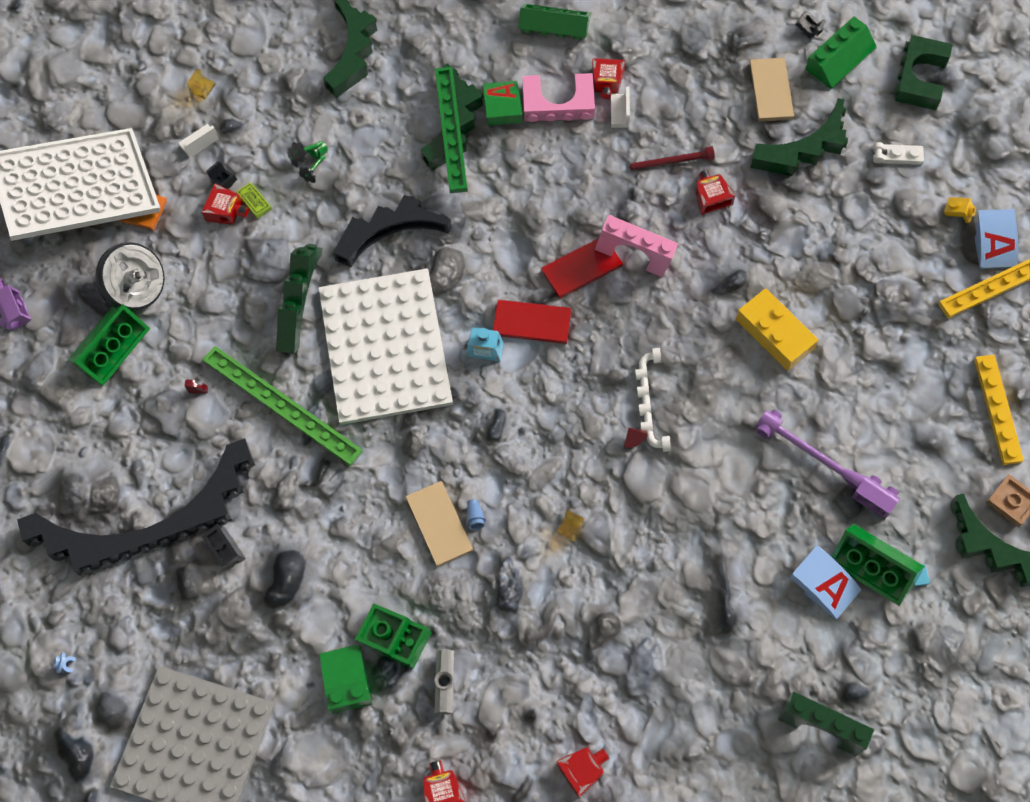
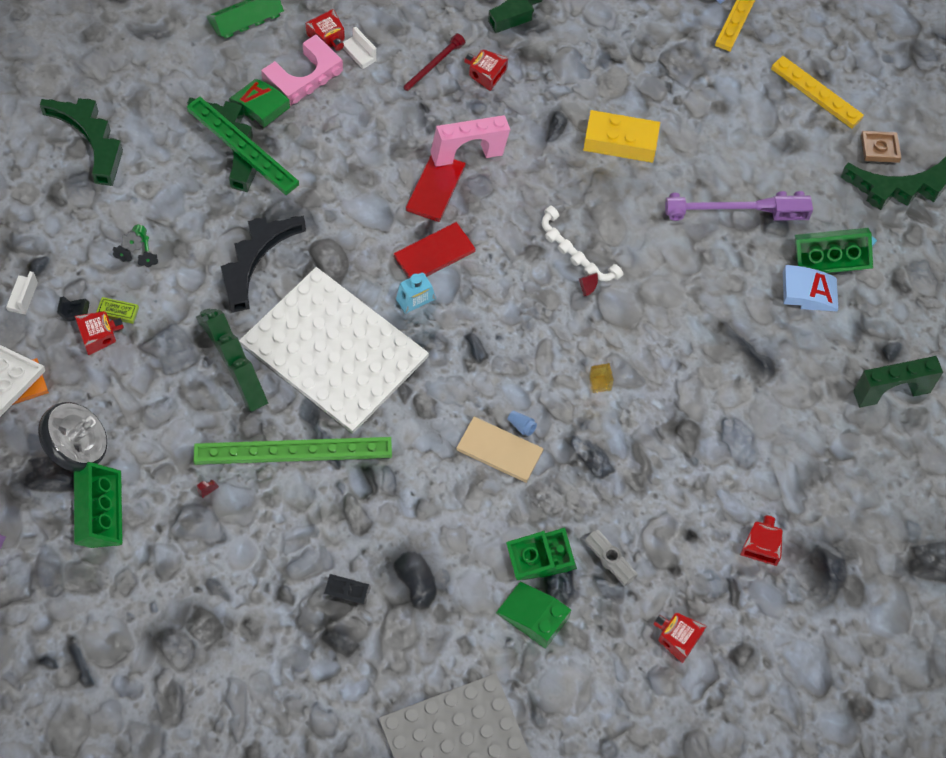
camera: 45 degrees left, 5 degrees down
black arch [17,438,255,576] -> none

